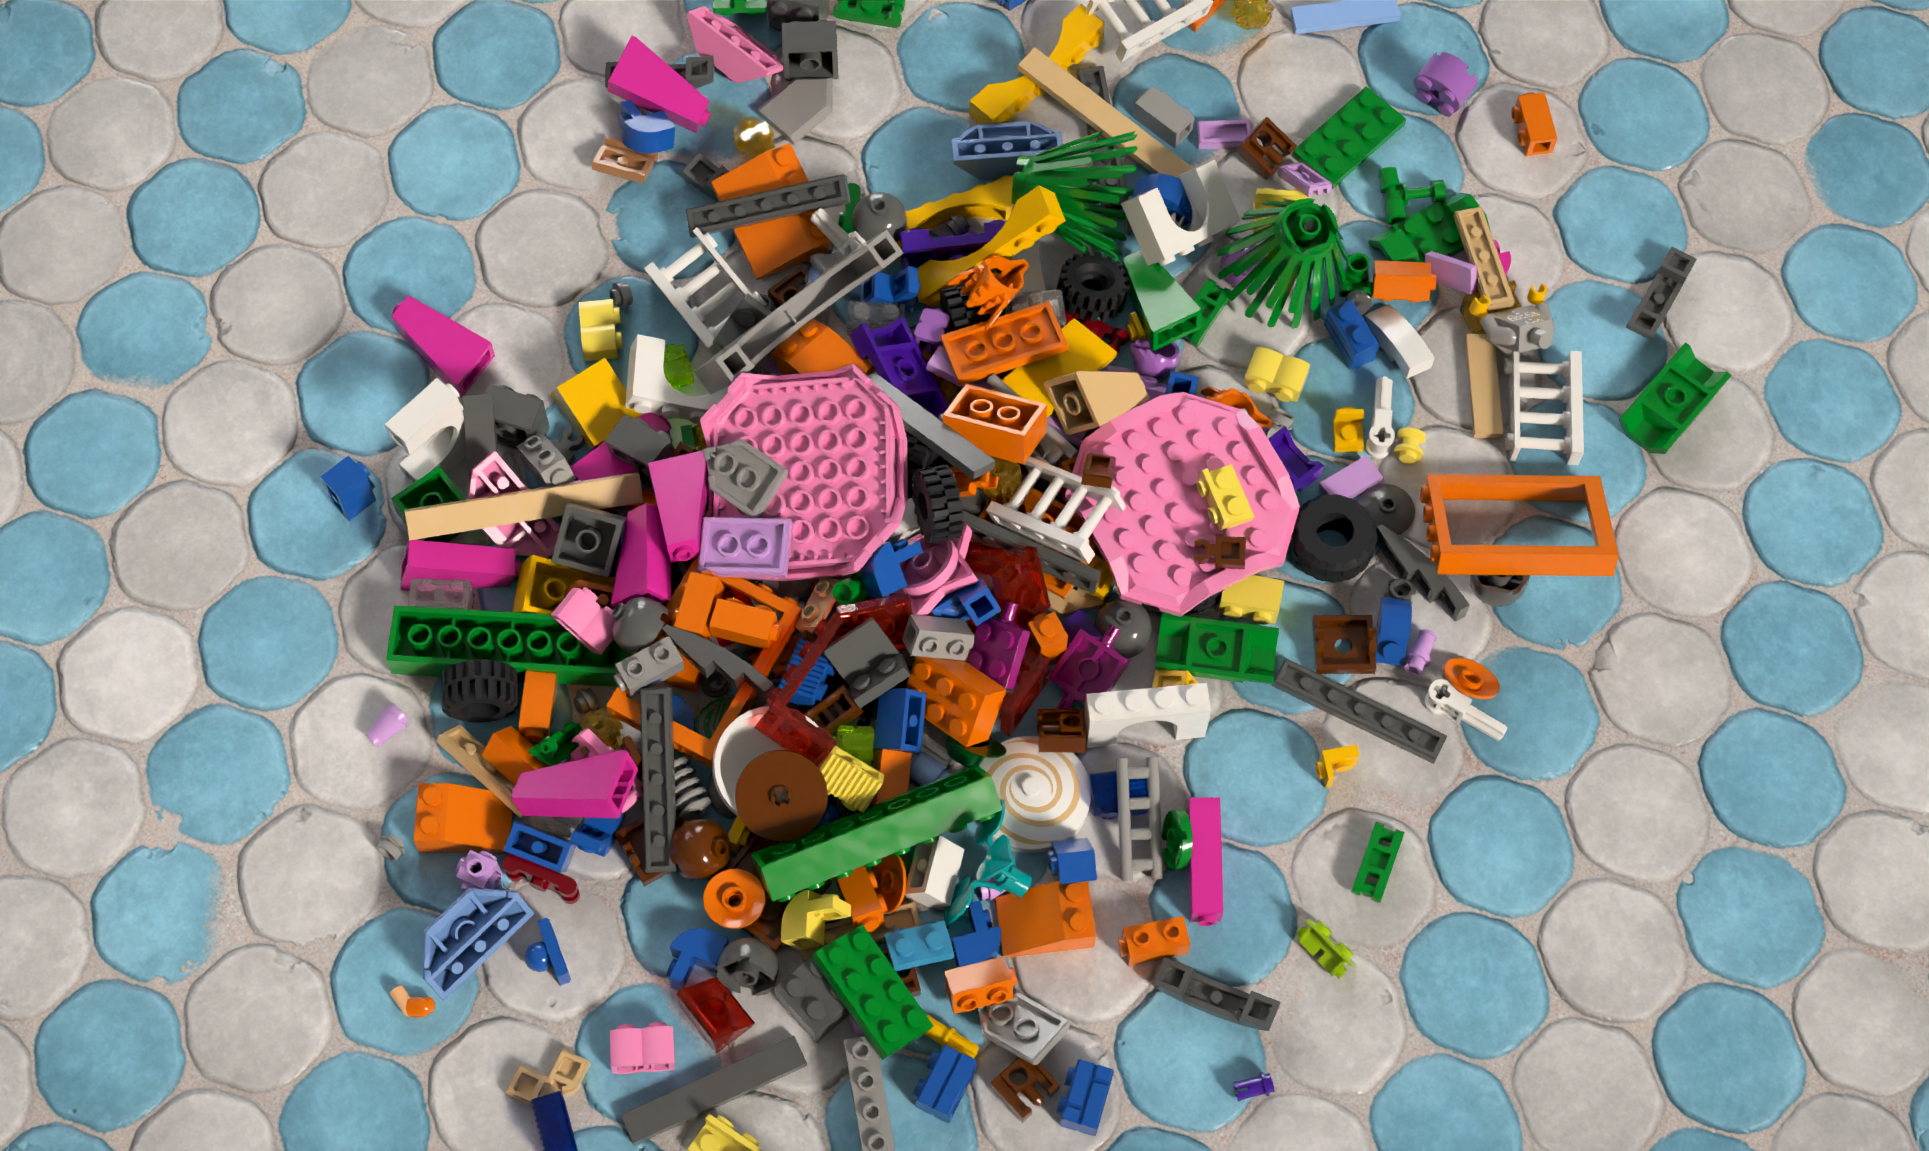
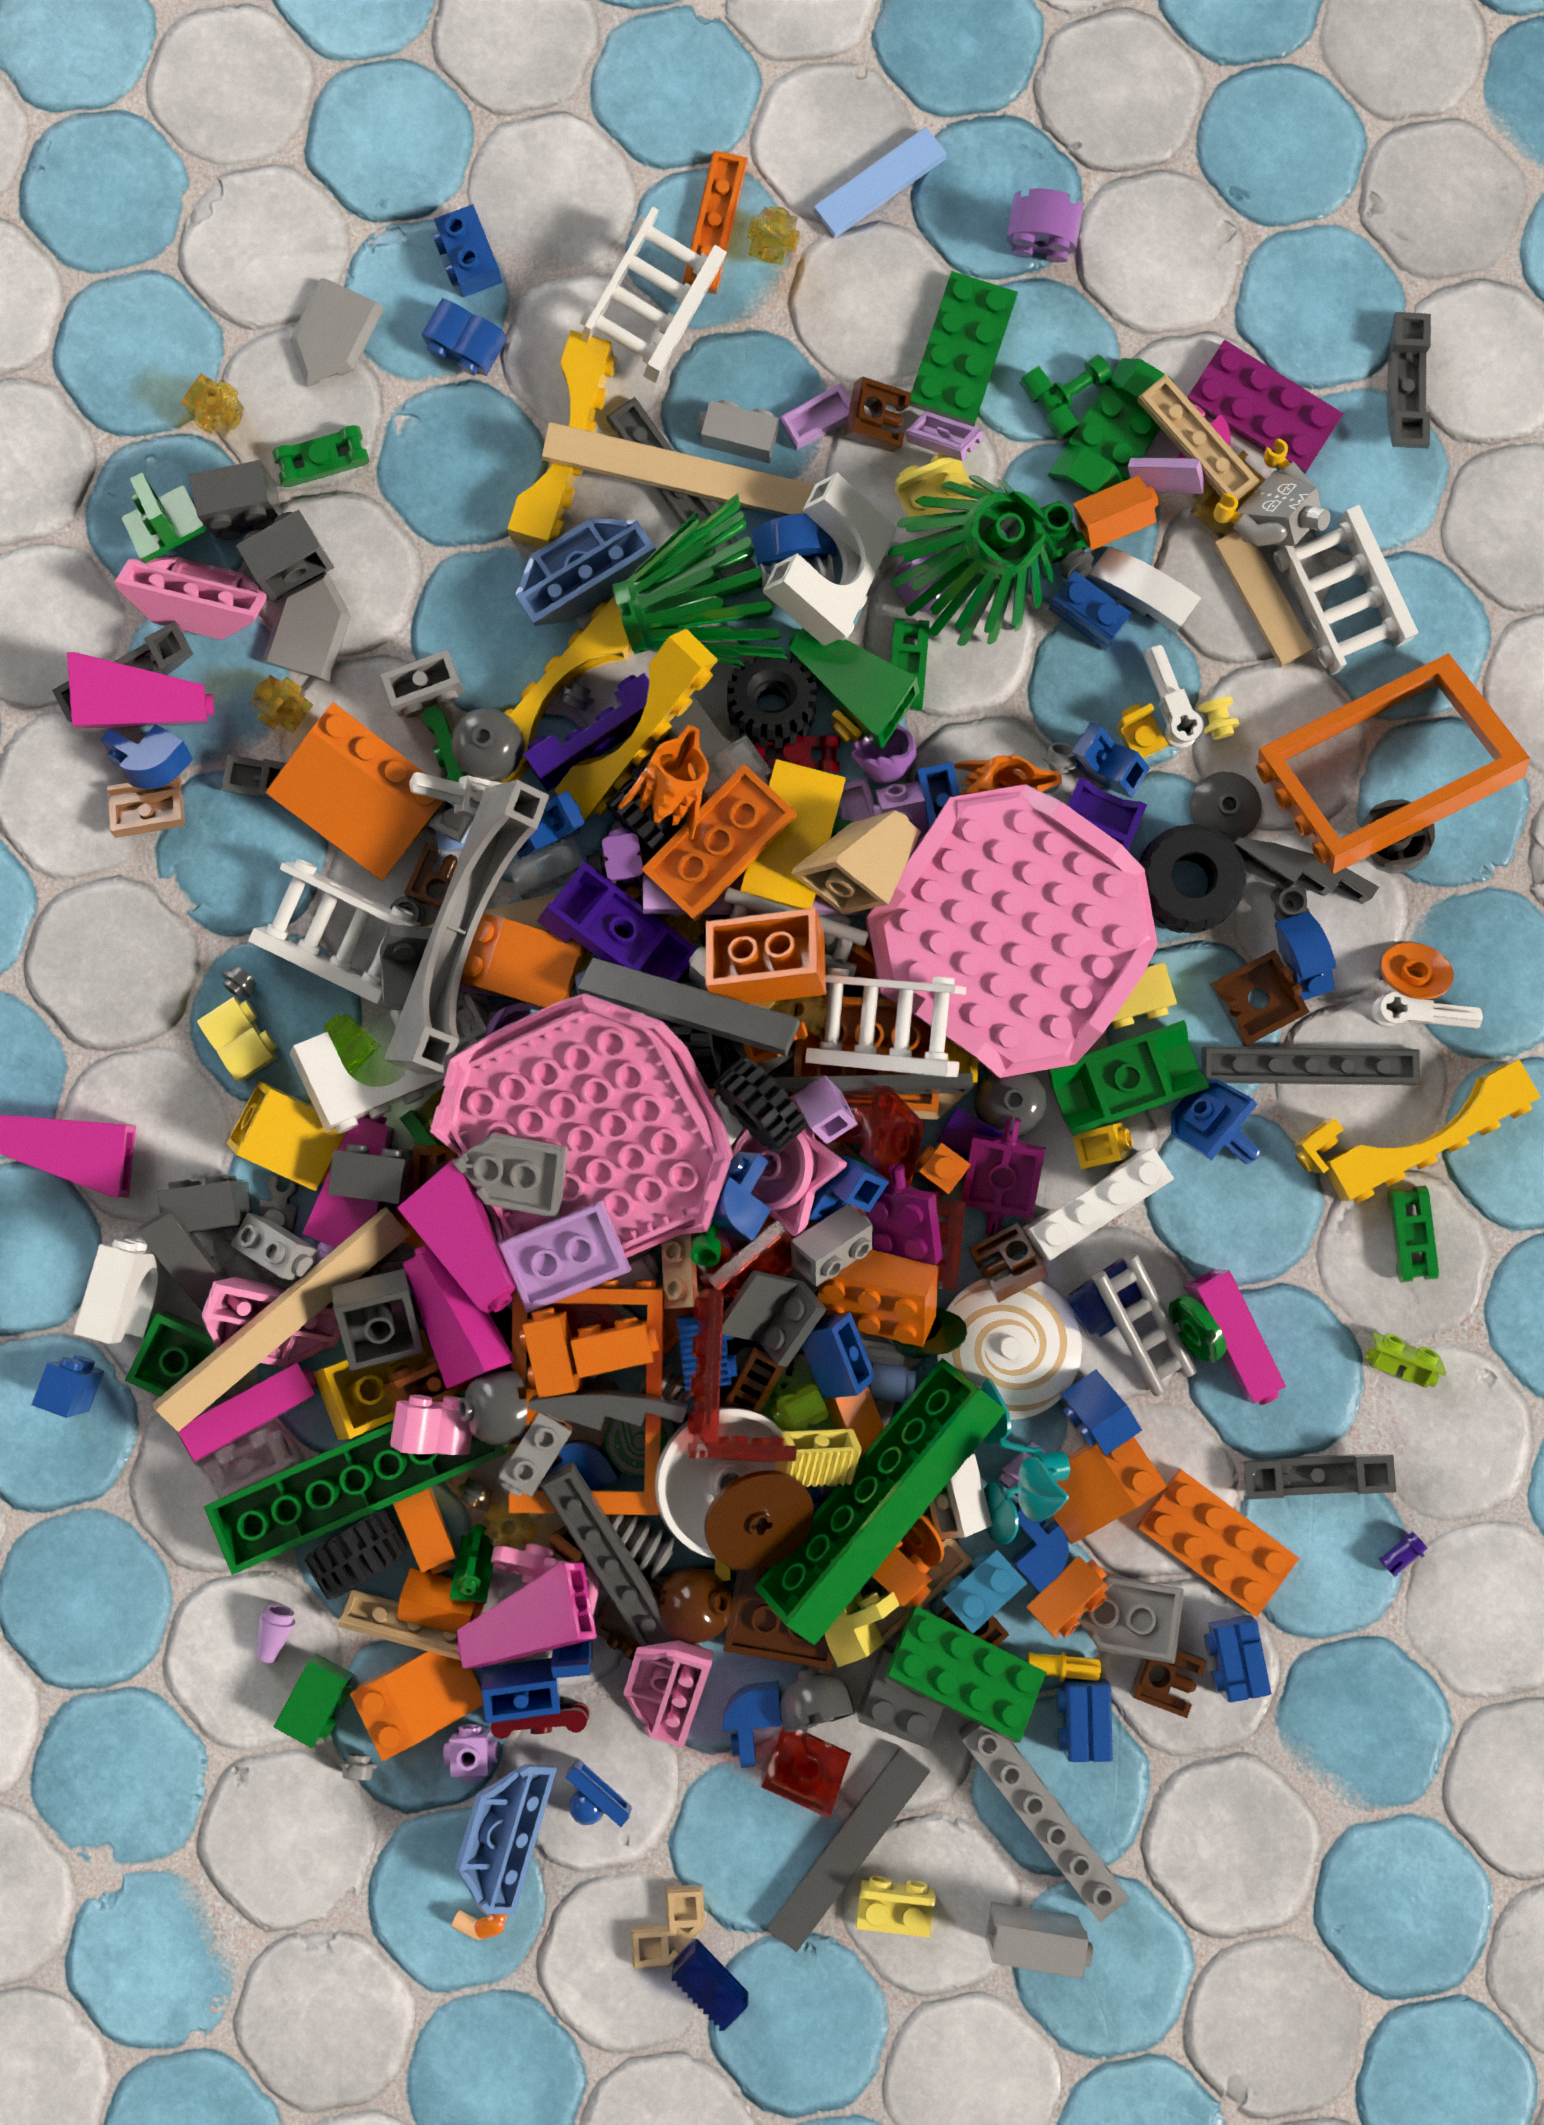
camera: 25 degrees left, 20 degrees up
bright pink brick [610,1022,675,1074] -> none
dark grey tile [686,174,851,238] -> none
orange dish [703,869,765,929] -> none
reddish brown tile [1081,453,1116,489] -> none
orange brick [1118,916,1191,966] -> none
reddish brown plate [1194,536,1246,569] -> none
light yellow bracket [1196,464,1255,532] -> none
light yellow brick [1244,347,1310,402] -> none
lavender tile [1319,455,1383,499] -> none
lavender pin [1404,629,1437,676] -> none
orange brick [1511,92,1557,156] -> none
green piece [1619,342,1732,454] -> none
none -> green brick [273,1653,355,1748]
none -> light grey brick [380,649,465,718]
none -> bright pink wedge [623,1640,714,1748]
none -> lavender brick [794,1075,858,1144]
none -> blue brick [1072,722,1150,798]
none -> orange plate [1136,1468,1300,1617]
none -> blue piece [1171,1079,1260,1165]
none -> magenta plate [1187,339,1344,474]
none -> yellow arch [1324,1059,1541,1204]

